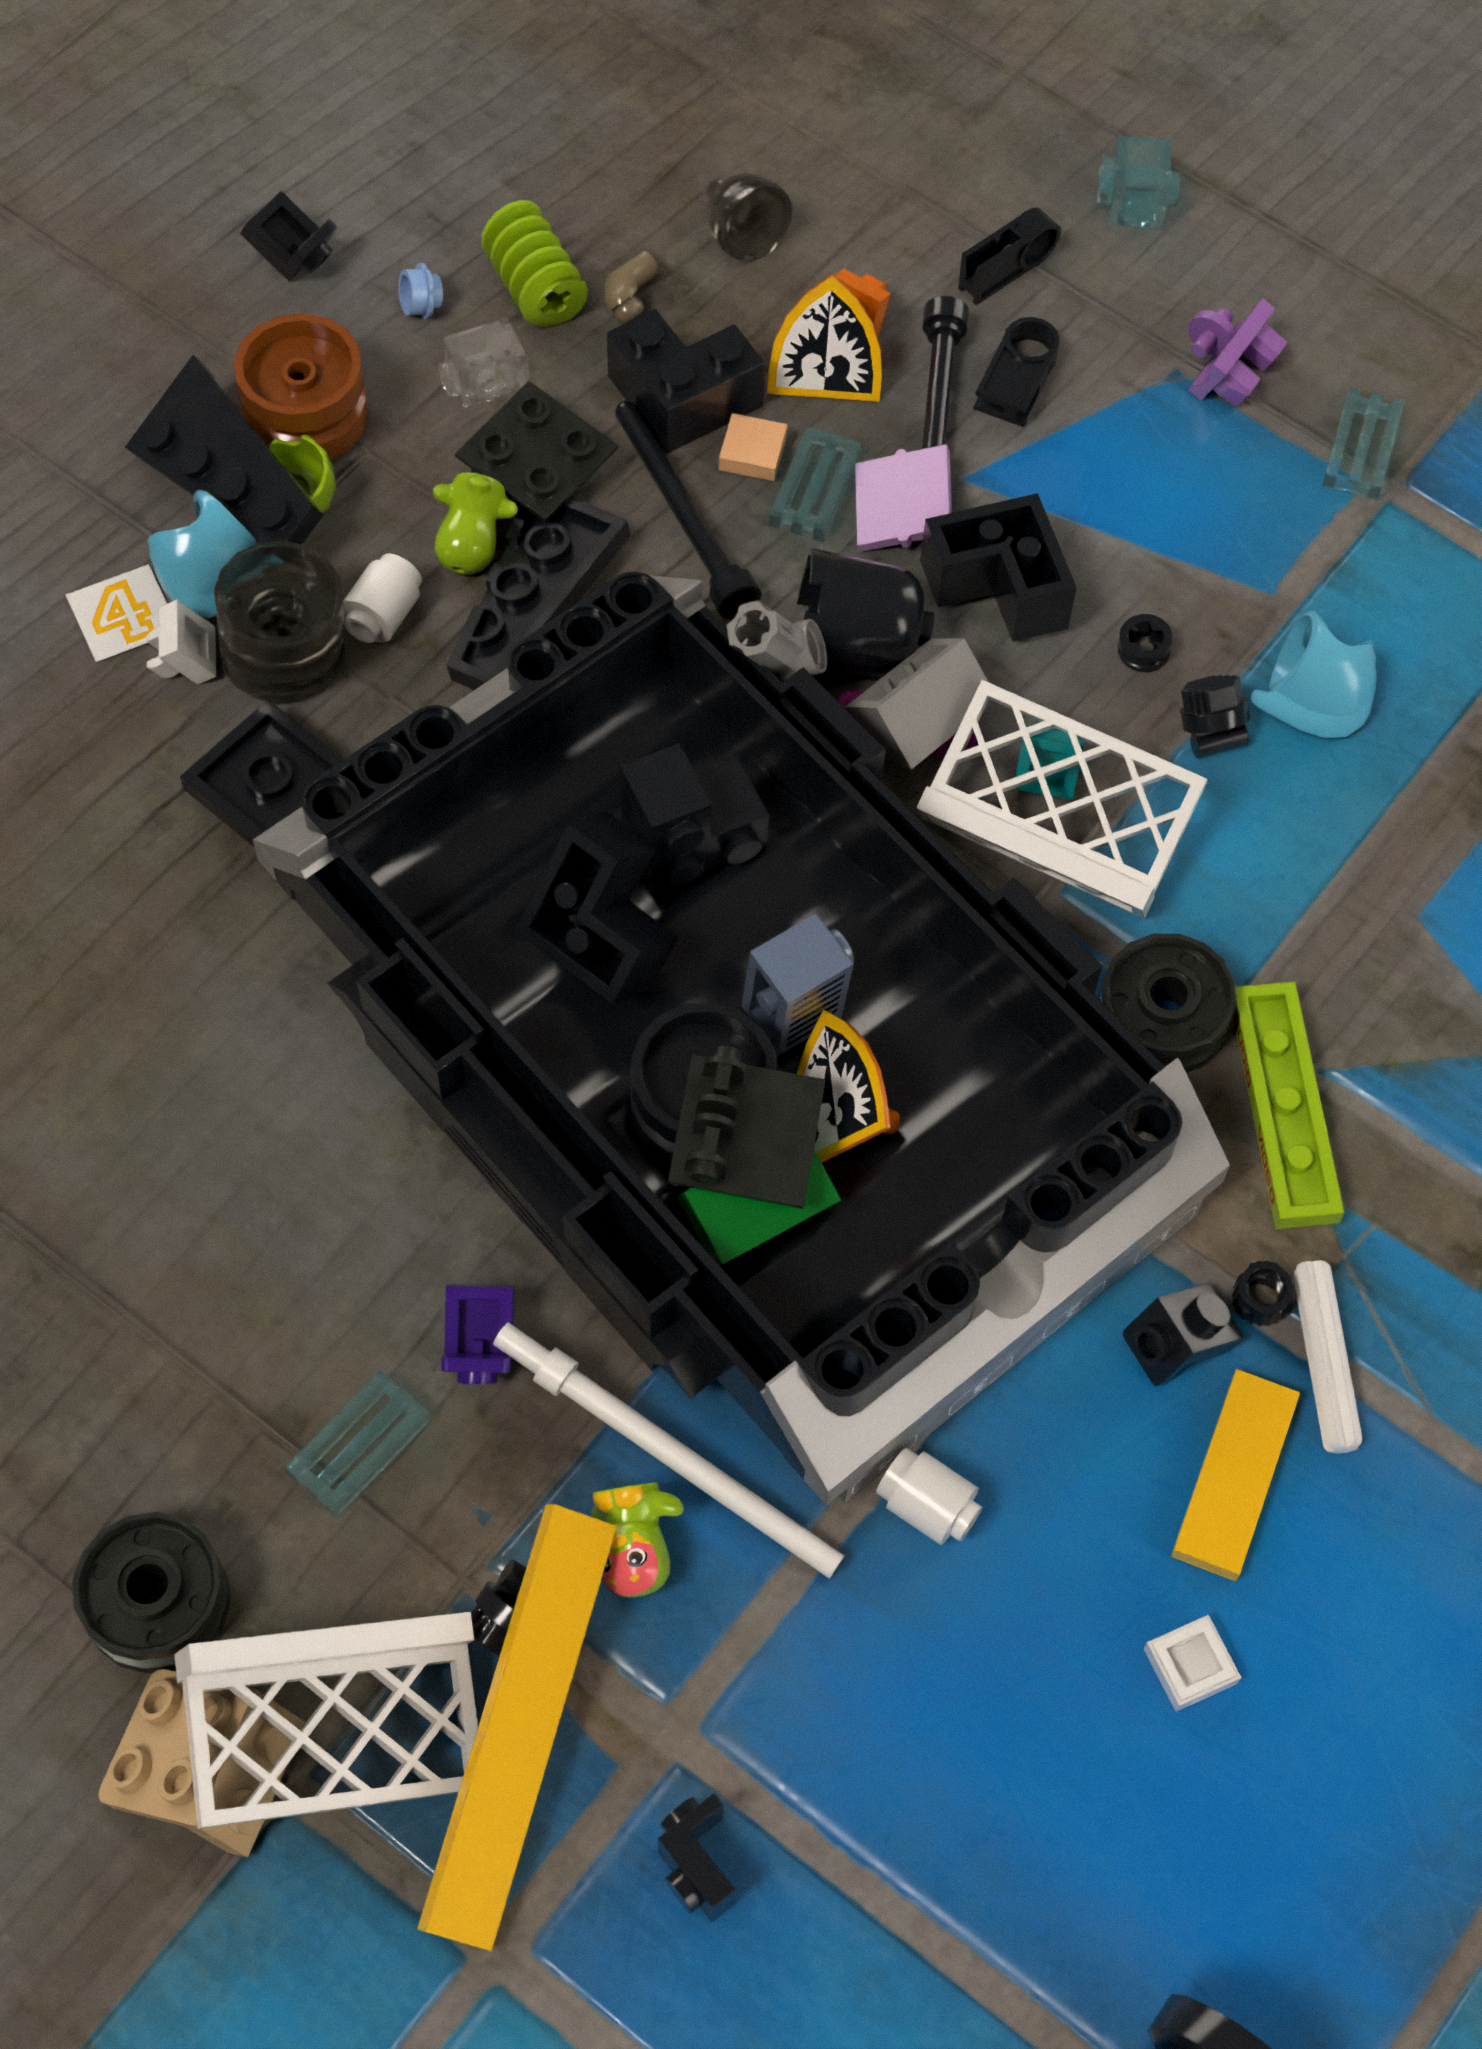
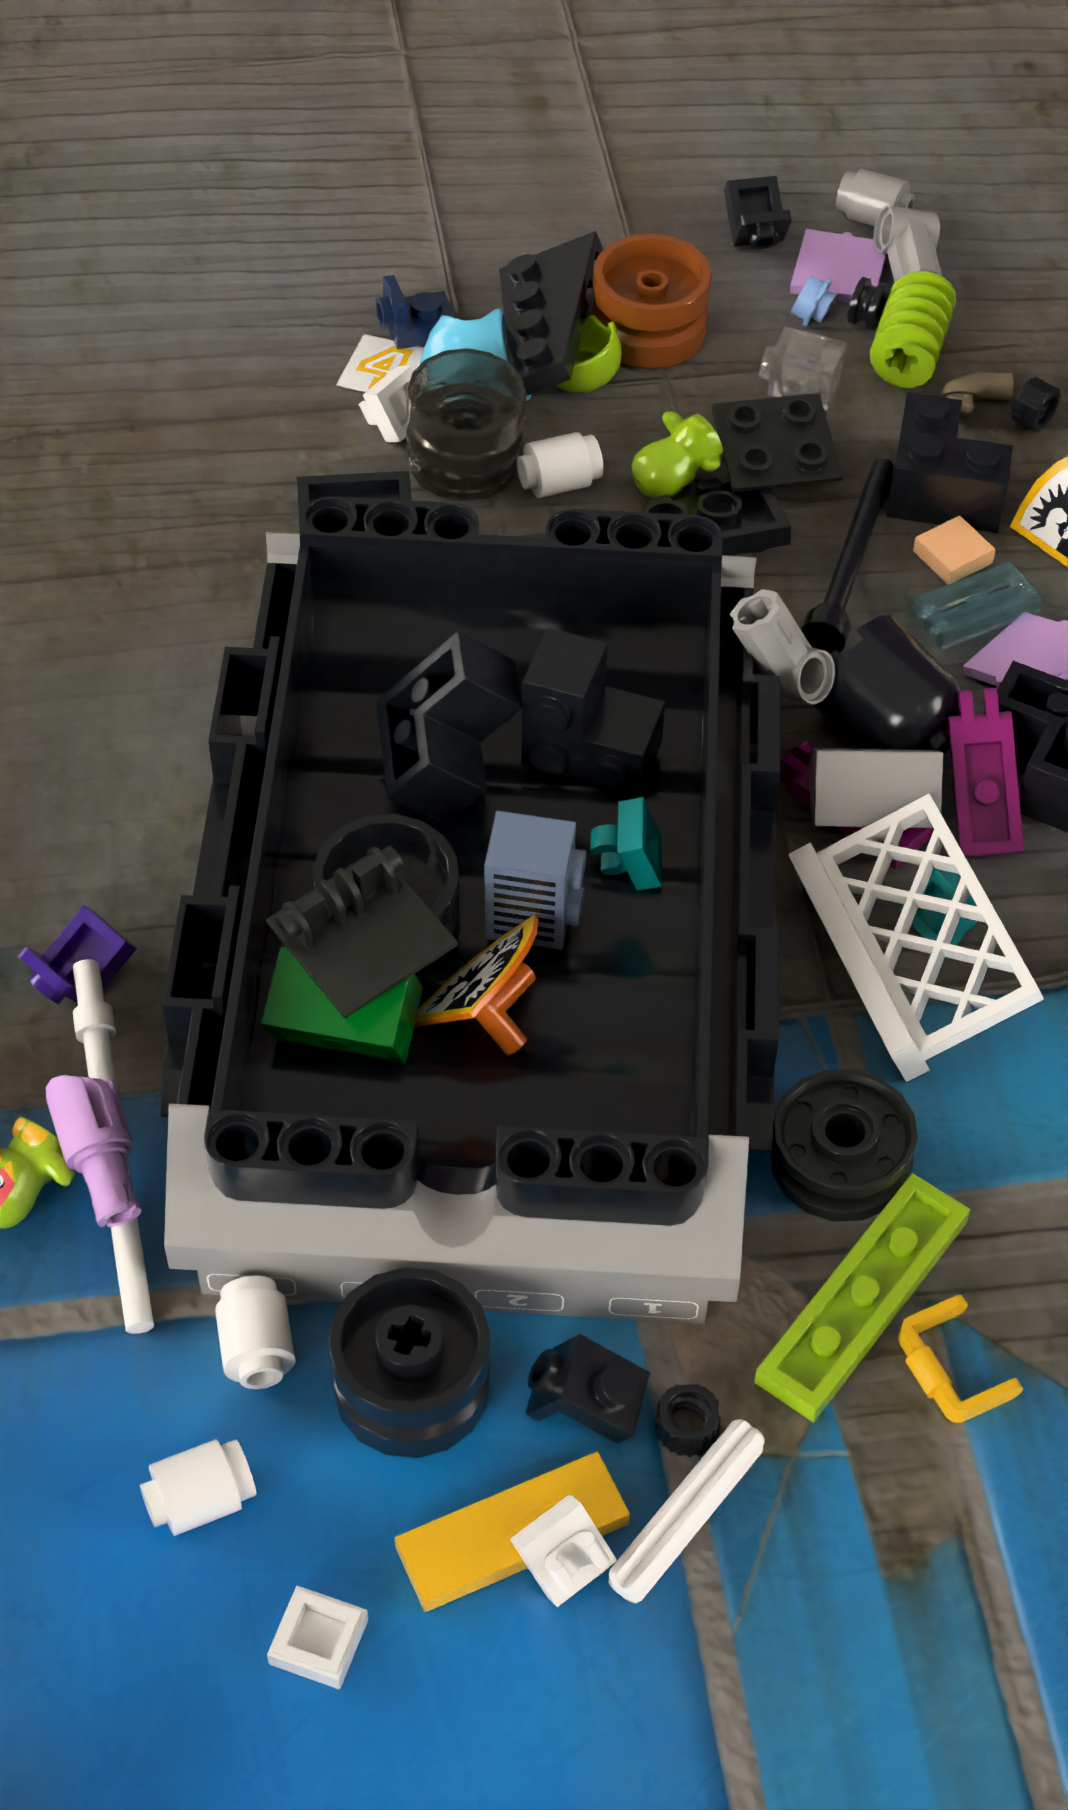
camera: 45 degrees right, 10 degrees down
none -> lavender arm [46,1075,142,1227]
none -> white brick [140,1439,257,1536]
none -> black wheel [328,1267,490,1458]
none -> dark blue bracket [376,275,456,349]
none -> white tile [510,1494,617,1607]
none -> teal tile [590,797,662,891]
none -> lavender piece [790,229,887,304]
none -> light grey brick [836,168,915,227]
none -> black bush [847,277,890,330]
none -> light grey piece [873,205,942,282]
none -> yellow piece [898,1295,1023,1423]
none -> magenta hinge [948,688,1024,858]
none -> black axle [1011,376,1061,432]

